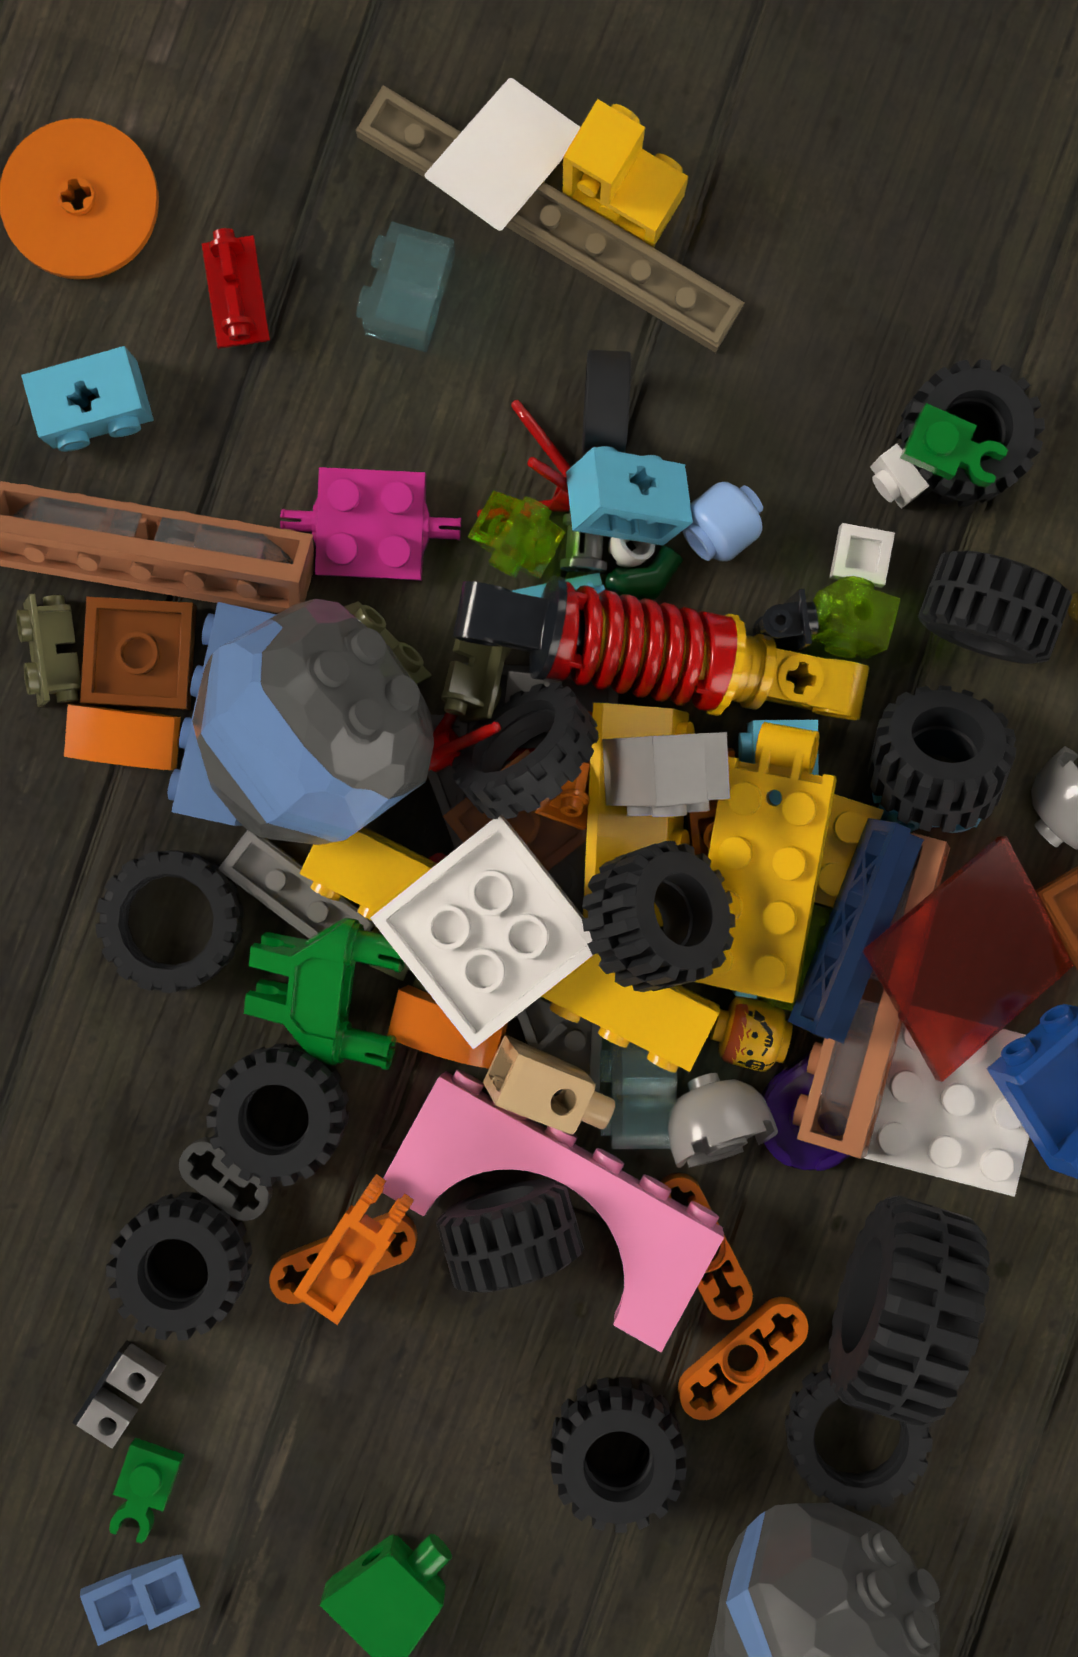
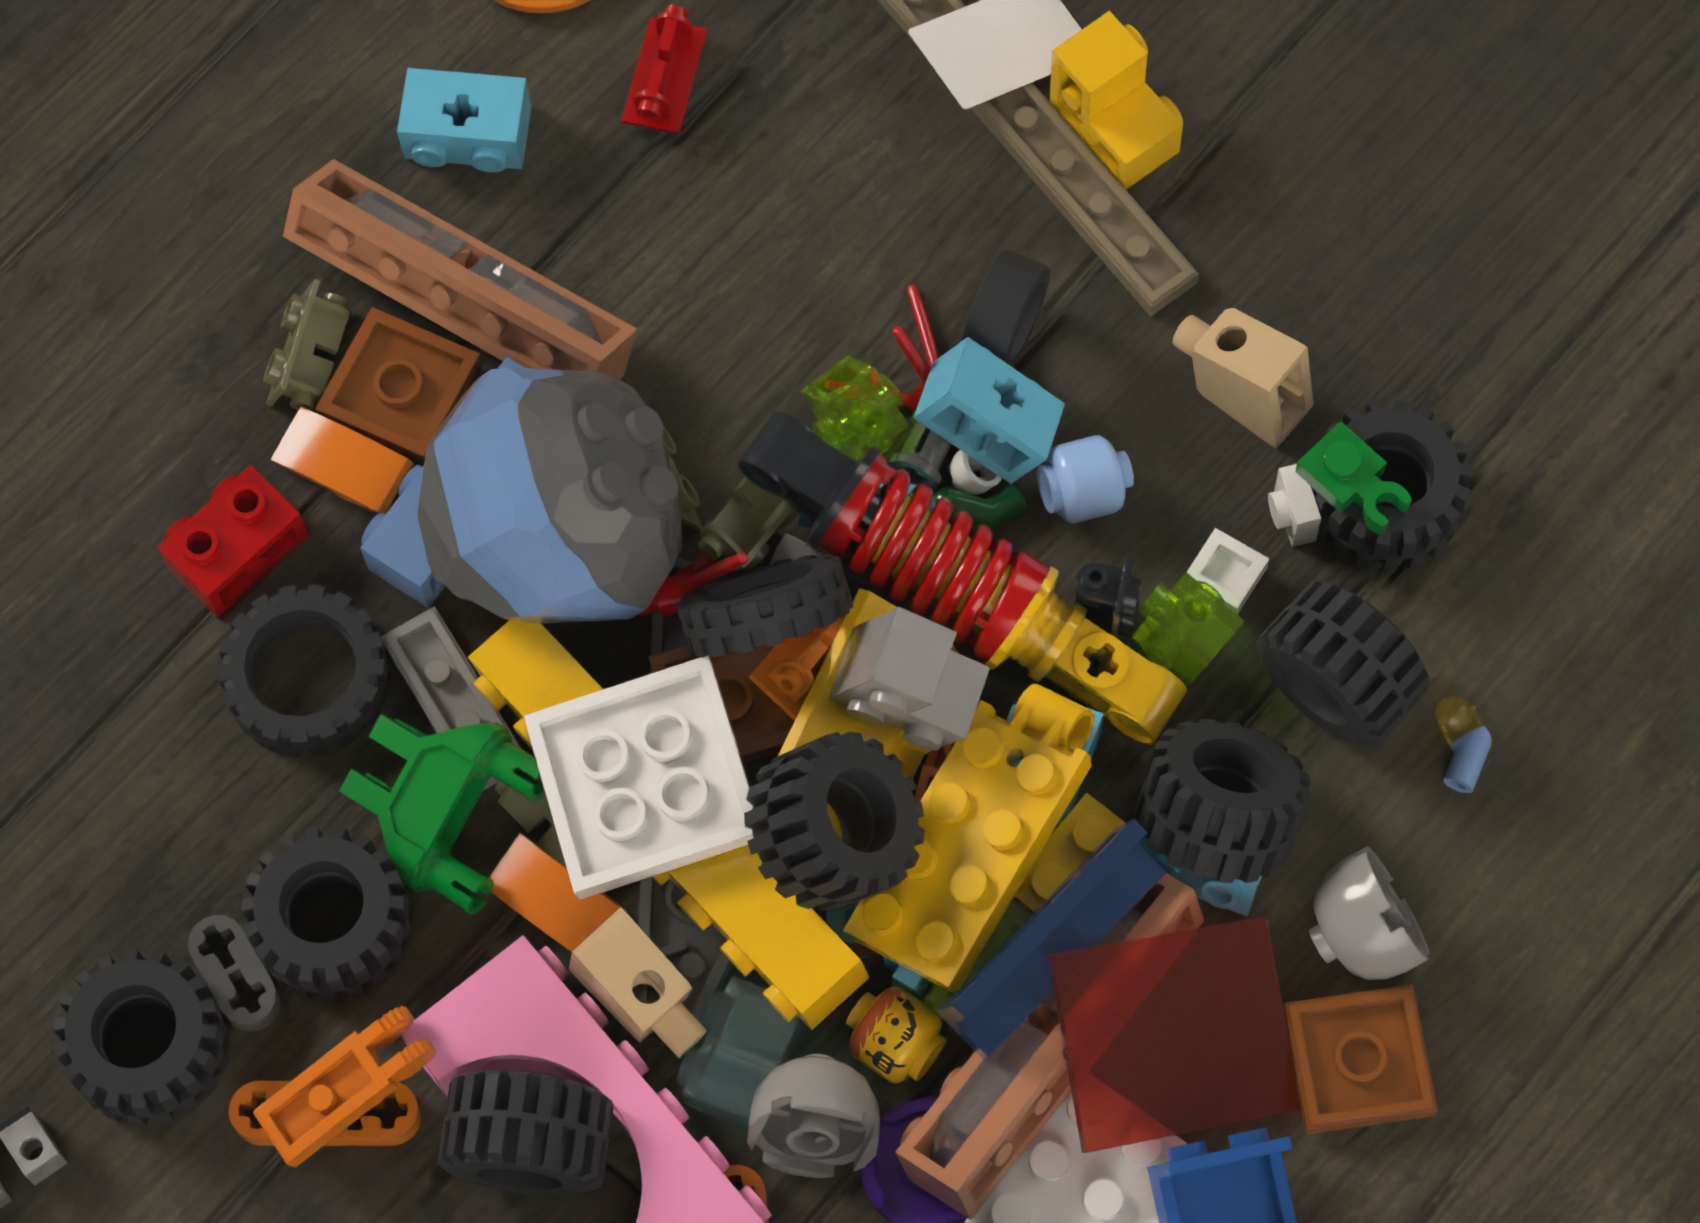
camera: 25 degrees right, 20 degrees down
dark pink plate [280,467,461,581] -> none
clear light blue brick [356,222,455,352] -> none
none -> red brick [157,465,310,618]
none -> tan torso [1172,308,1314,449]

